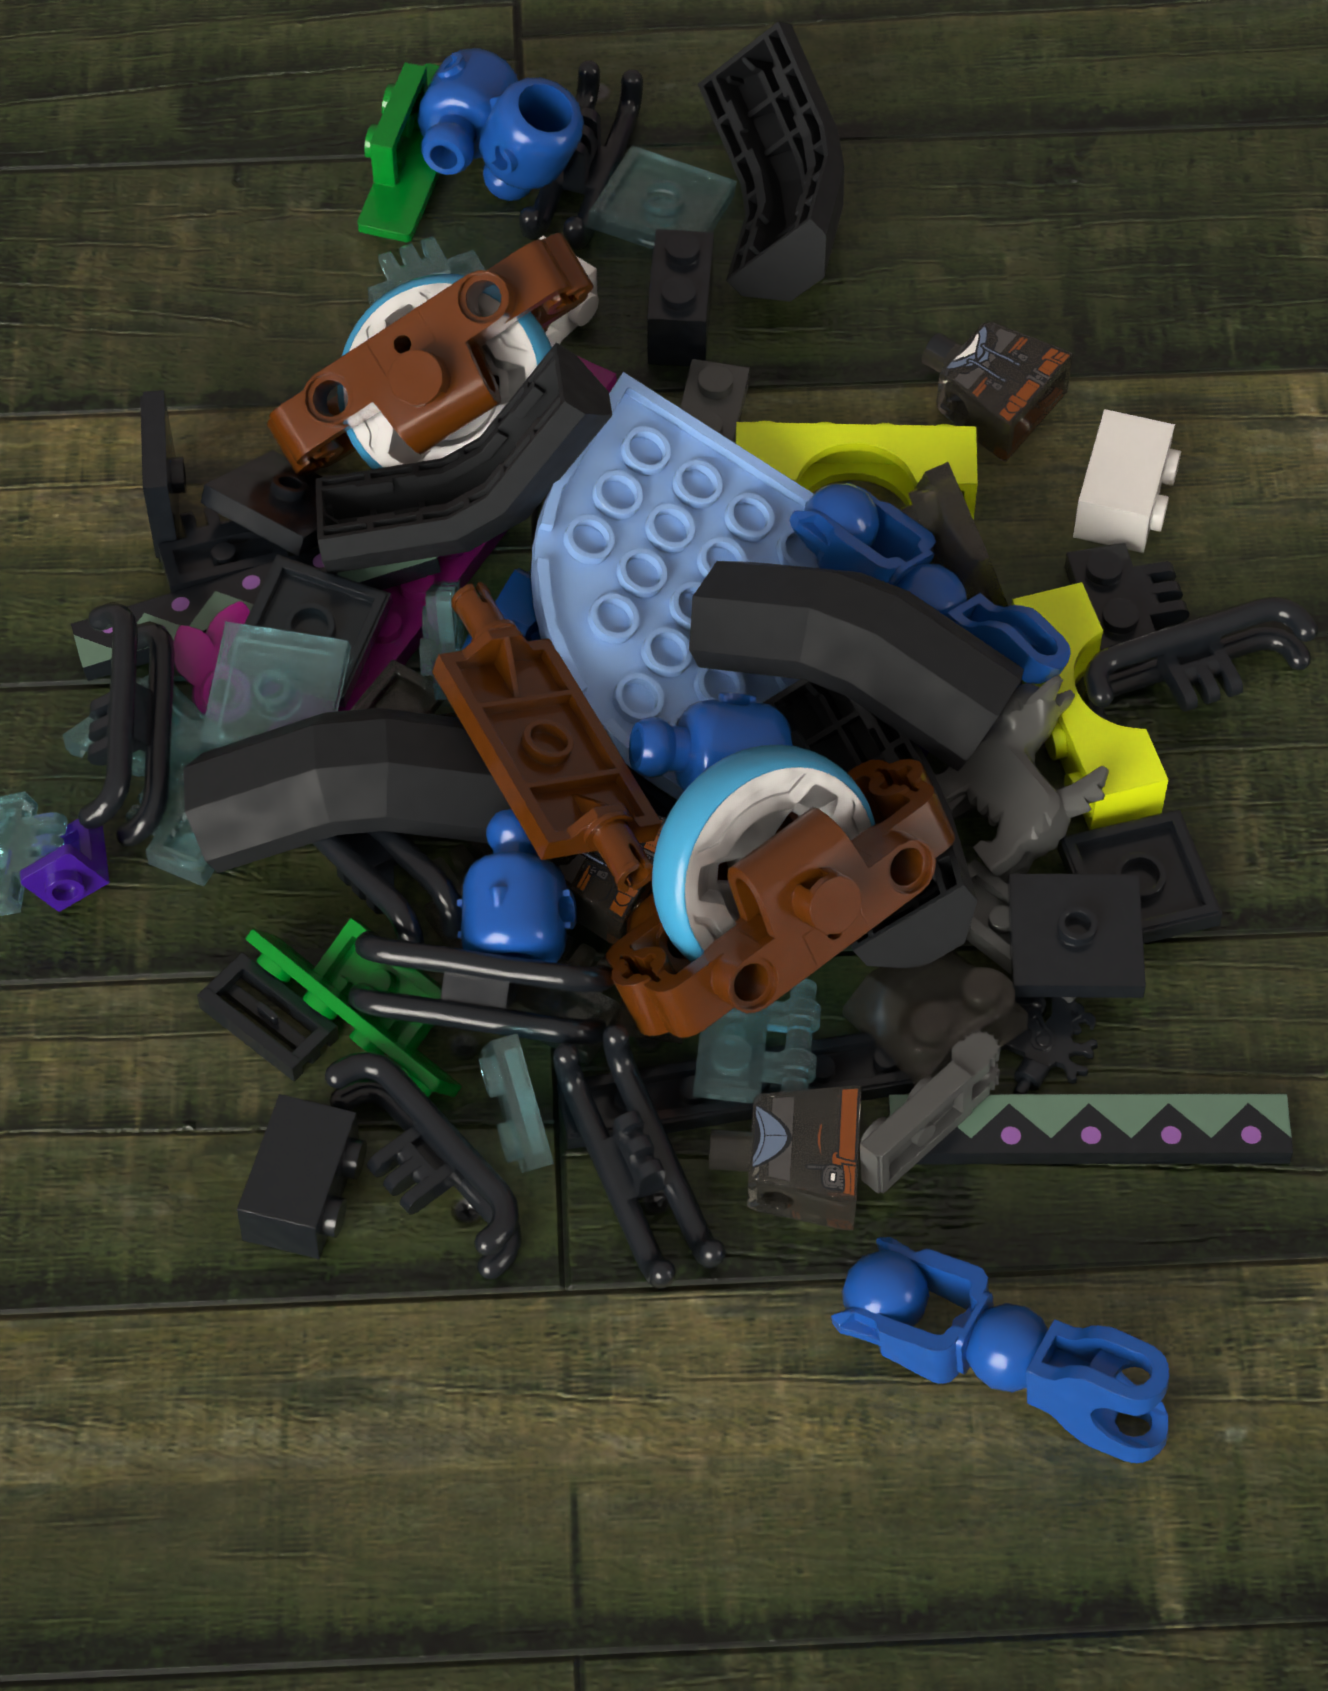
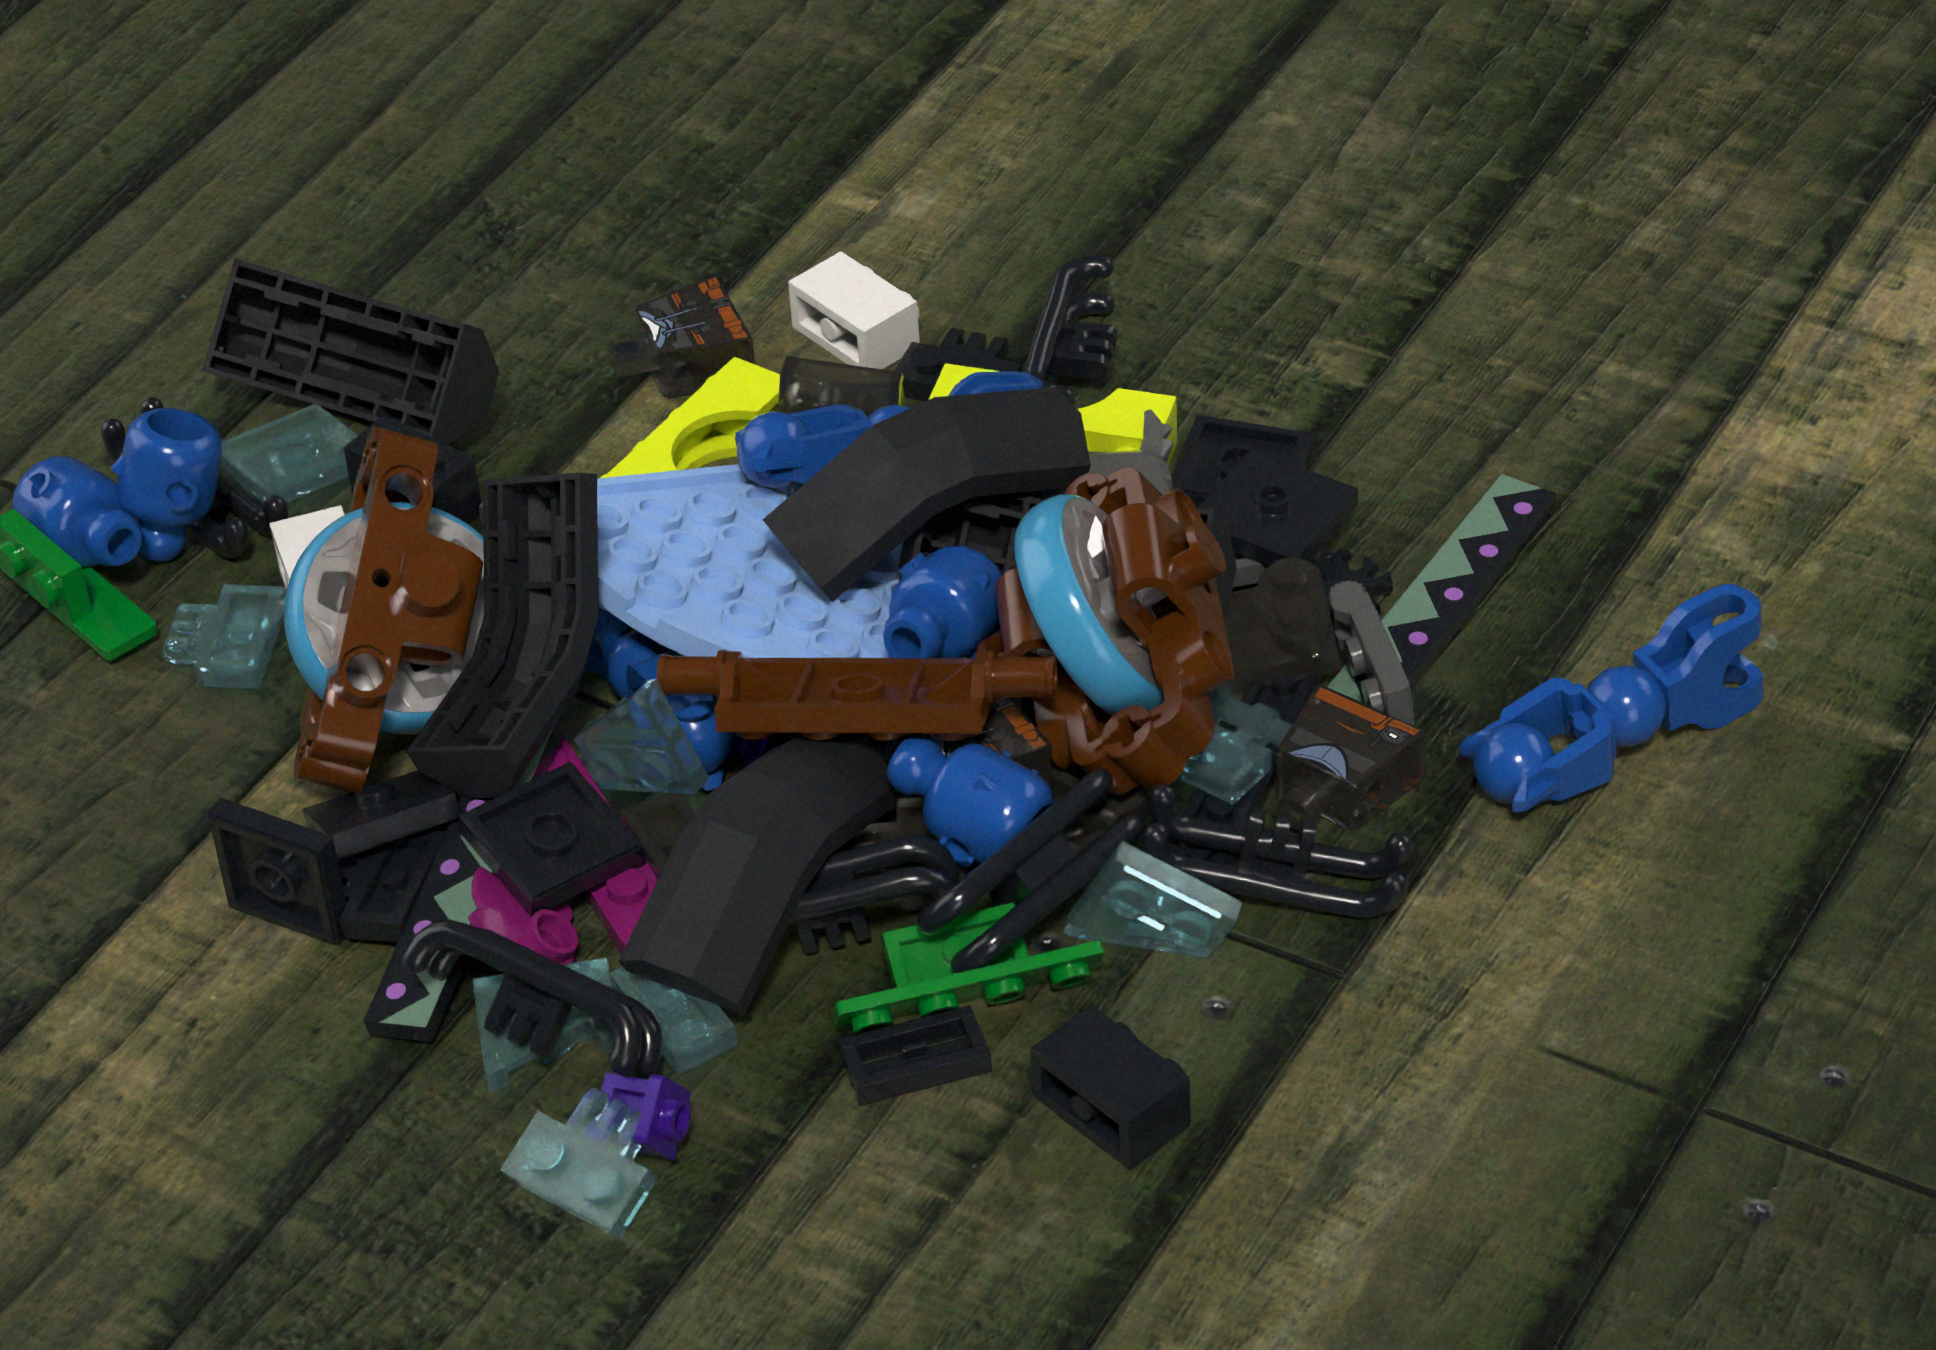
camera: 55 degrees left, 15 degrees down
clear light blue plate [200,621,351,749] -> none
black piece [325,1052,522,1279] -> none

